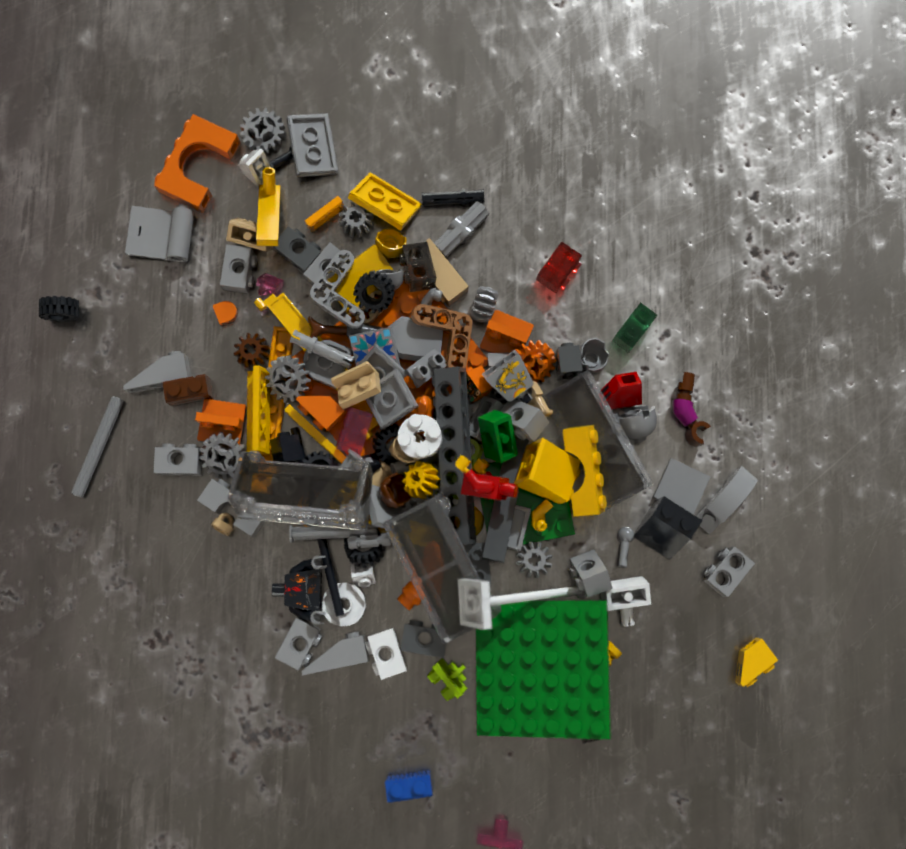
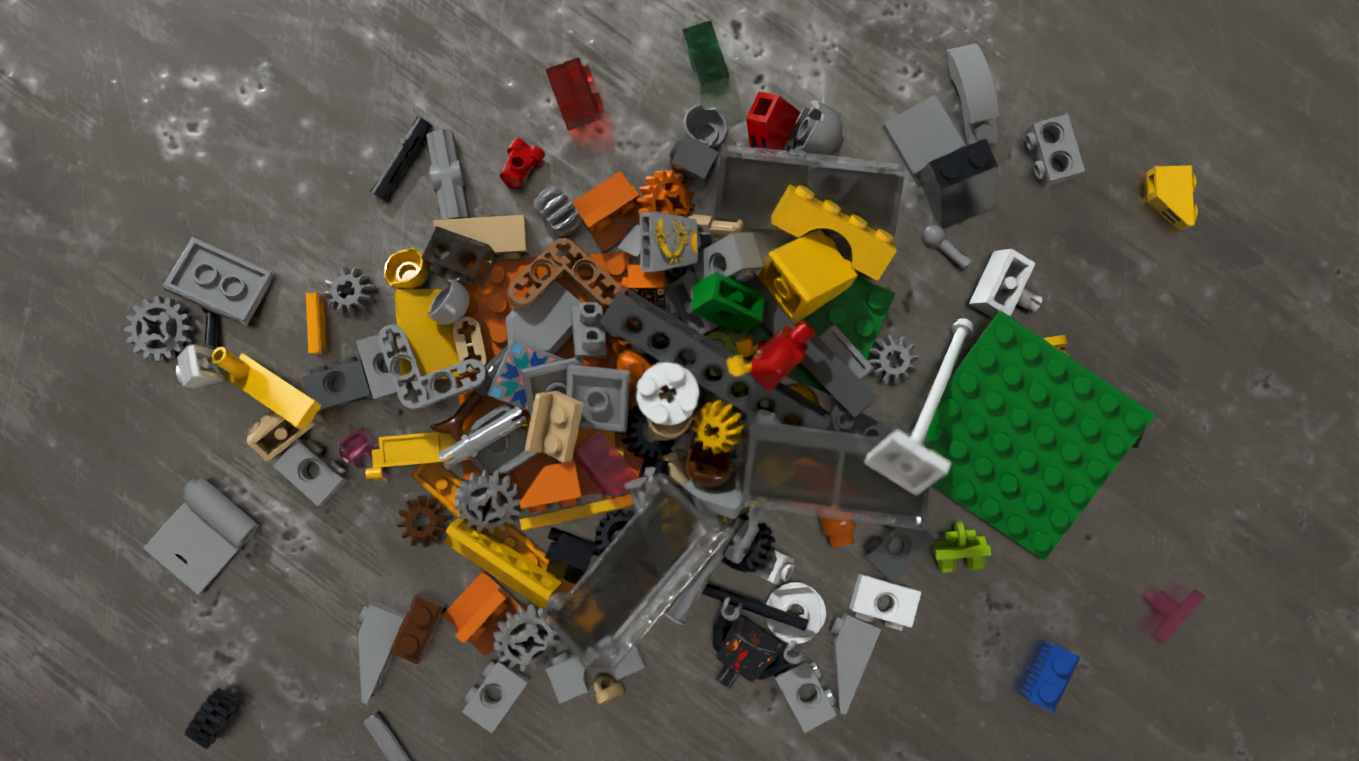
camera: 55 degrees left, 5 degrees up
orange arch [154,114,241,213] -> none
orange tile [212,301,238,326] -> none
yellow tile [348,172,422,231] -> none
black tyre [353,271,395,313] -> none
light grey arm [418,288,443,317] -> none
yellow arm [532,499,553,532] -> none
light grey brick [569,550,613,598] -> none
reddish brown piece [673,372,711,447] -> none
none -> red plate [500,138,545,189]

